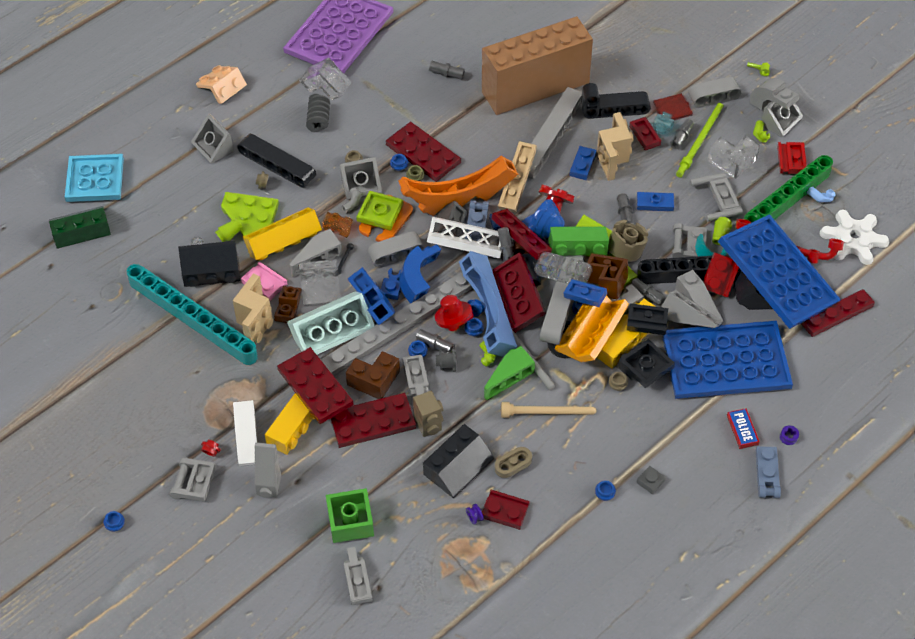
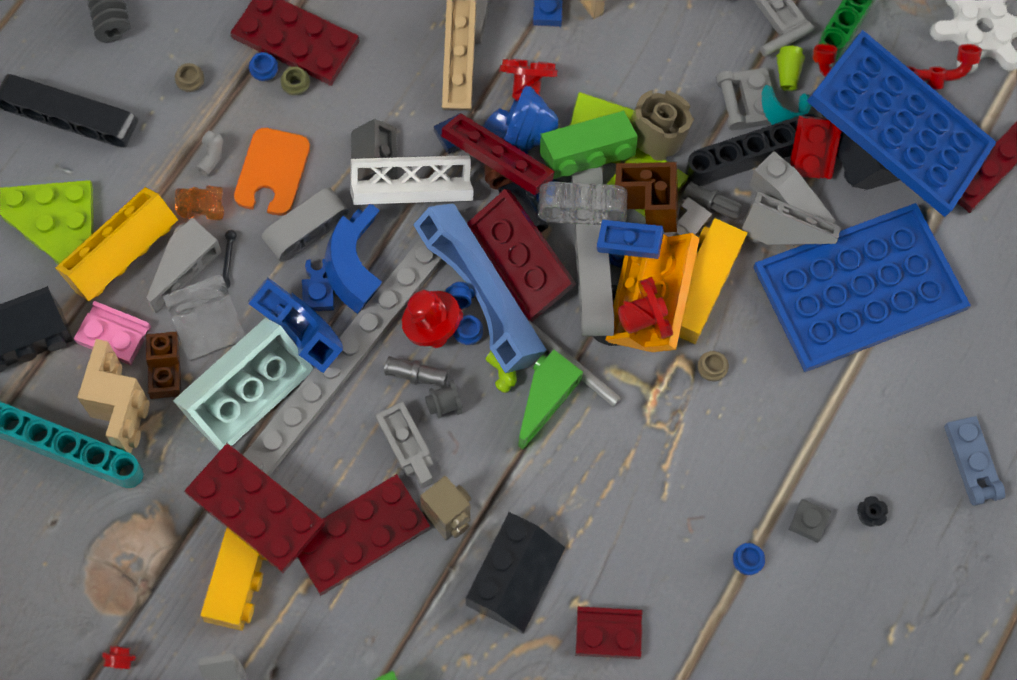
camera: 20 degrees left, 15 degrees up
lime cone [215,218,243,242] -> none
white slope [233,400,258,466] -> none
dark tan plate [256,171,269,189] -> none
light grey slope [340,157,382,200] -> none
reddish brown brick [346,351,400,399] -> none
lime plate [356,191,404,230] -> none
orange arch [398,155,518,216] -> none
blue plate [408,340,428,358] -> none
sand blue plate [465,200,489,243] -> none
dark purple bush [466,503,484,524] -> none
dark tan plate [495,447,532,478] -> none
flat silver axle [498,227,514,262] -> none
tan piece [501,402,596,418] -> none
flat silver axle [617,193,633,224] -> none
black plate [619,339,675,388] -> none
black plate [627,303,669,335] -> none
blue plate [637,192,674,211] -> none
tile [727,408,760,449] -> none
dark purple bush [780,425,799,445] -> none
none -> red plate [618,277,673,340]
none -> black plate [857,496,889,527]

